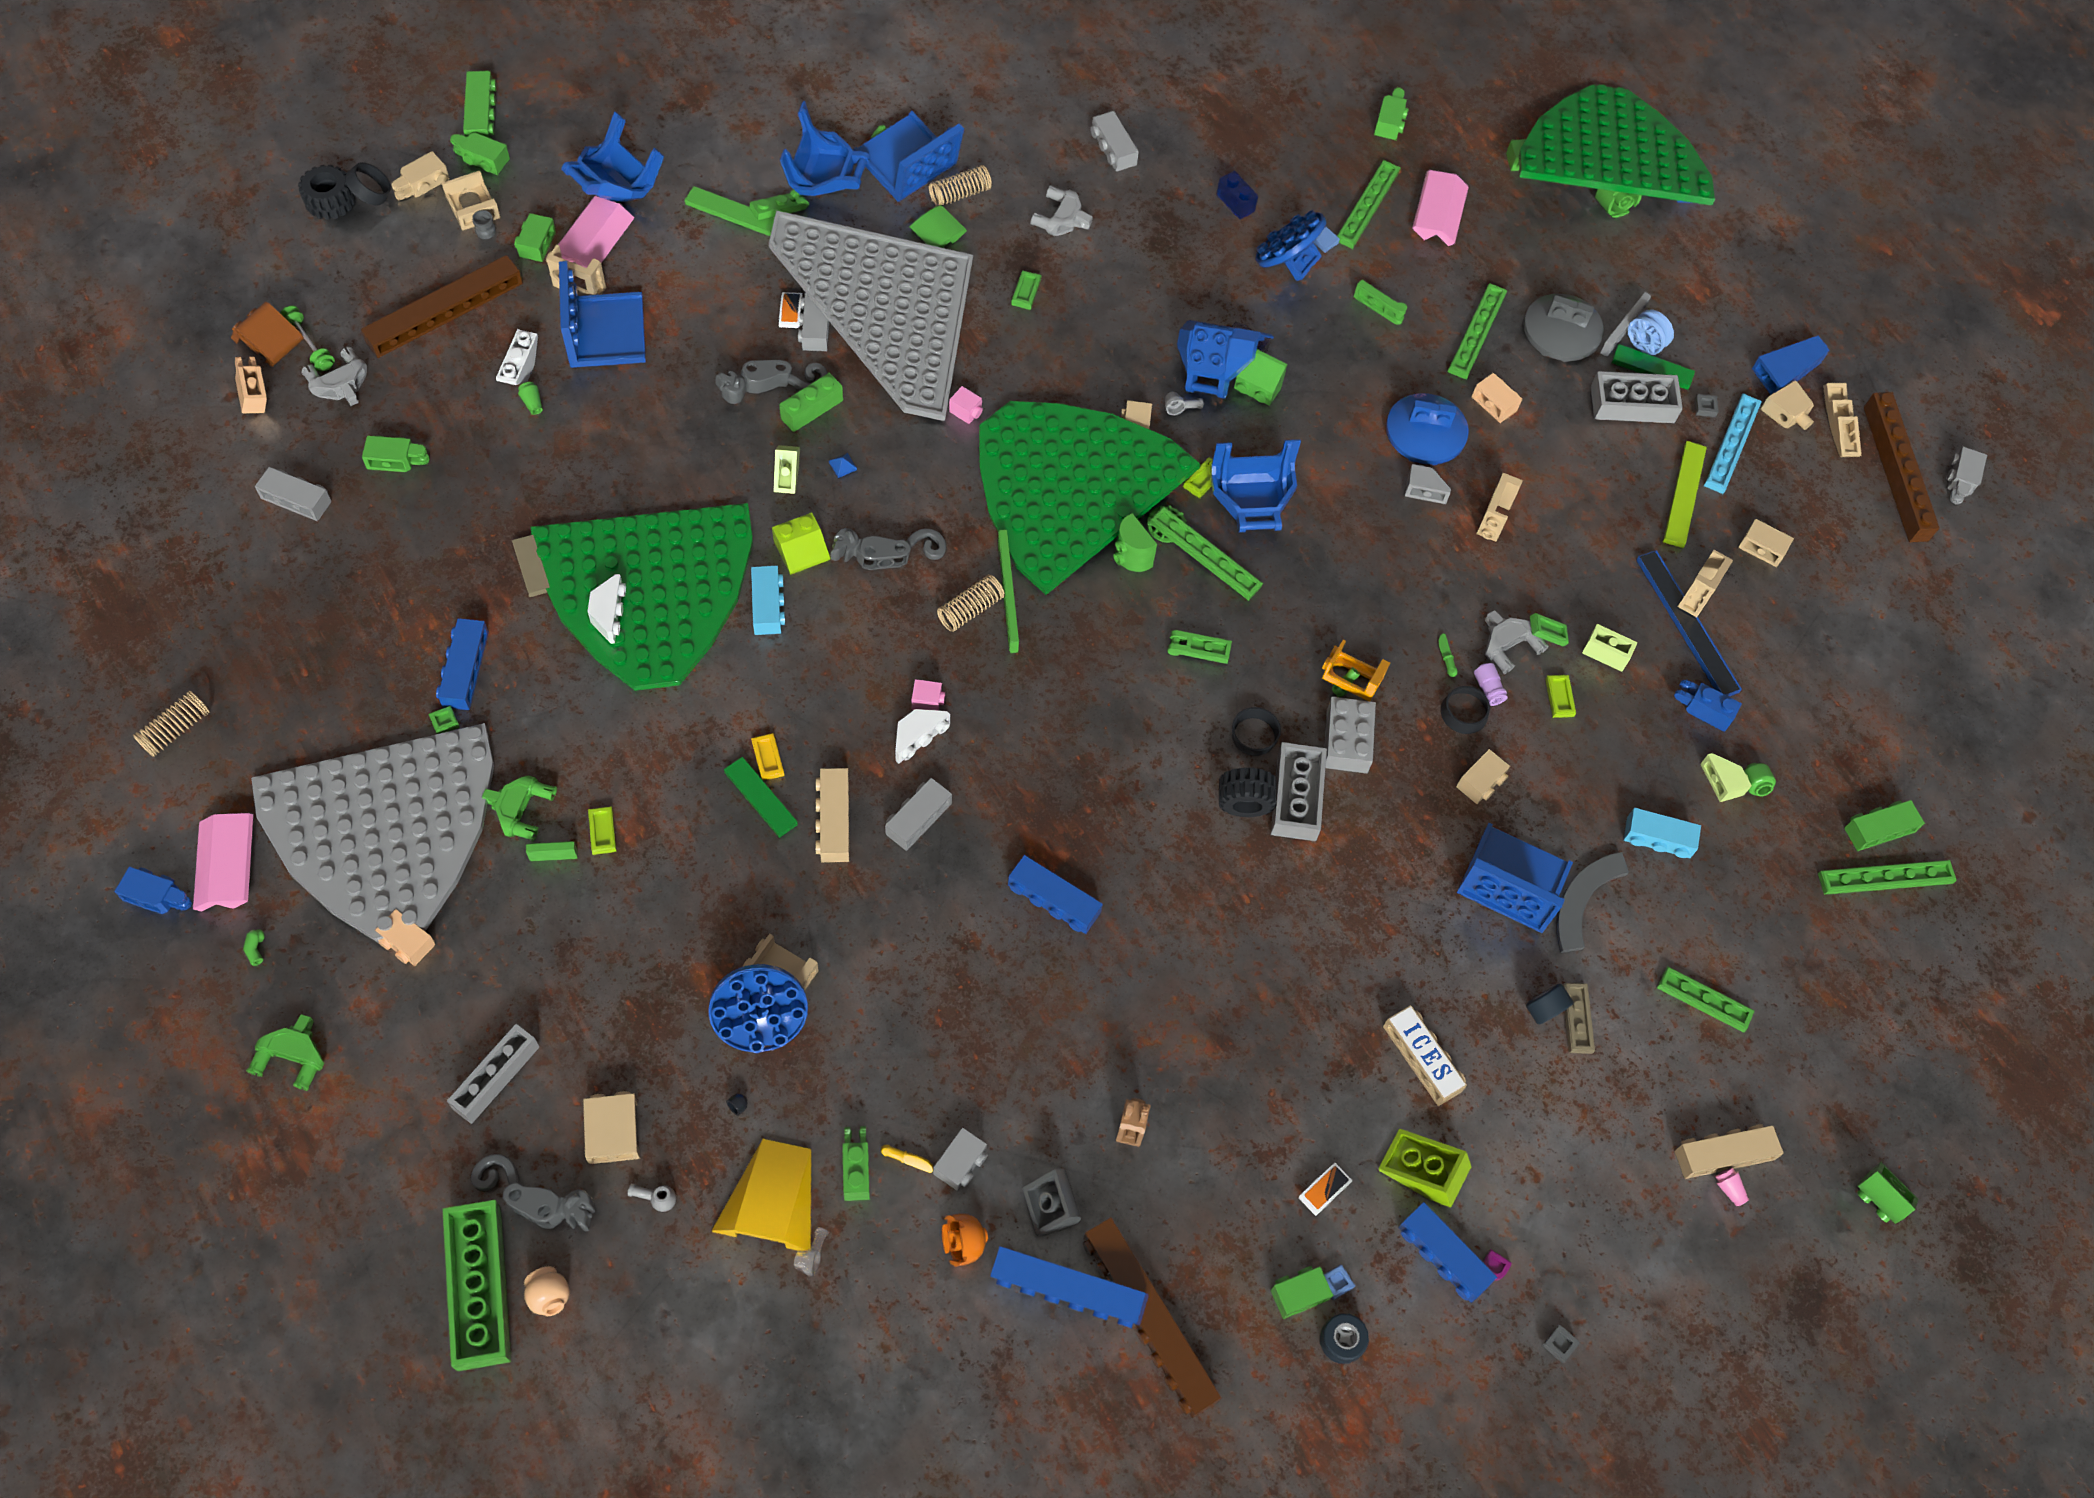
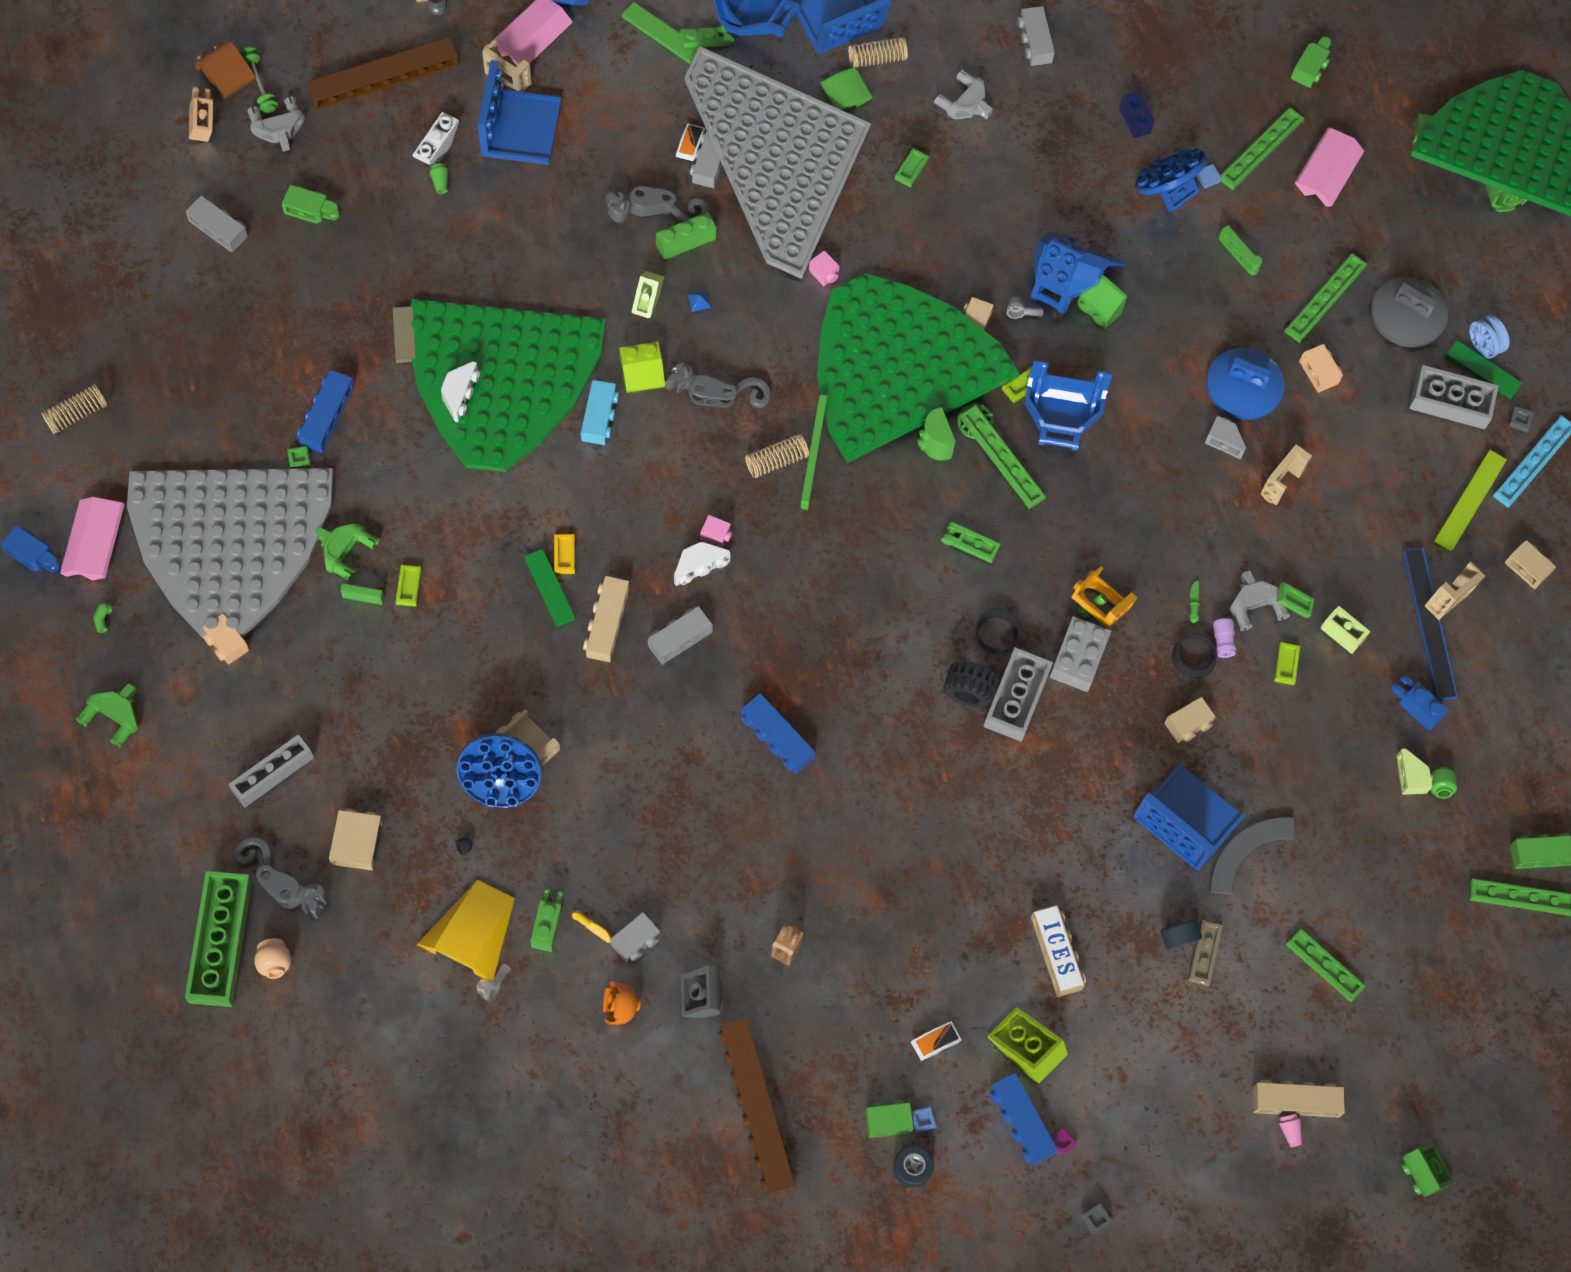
camera: 15 degrees right, 5 degrees up
bright green brick [515,213,556,262] -> none
light grey bar [628,1183,676,1212] -> none
blue brick [990,1246,1149,1328] -> none
light grey tile [1600,292,1651,357] -> none
medium azure brick [1623,808,1701,858] -> none

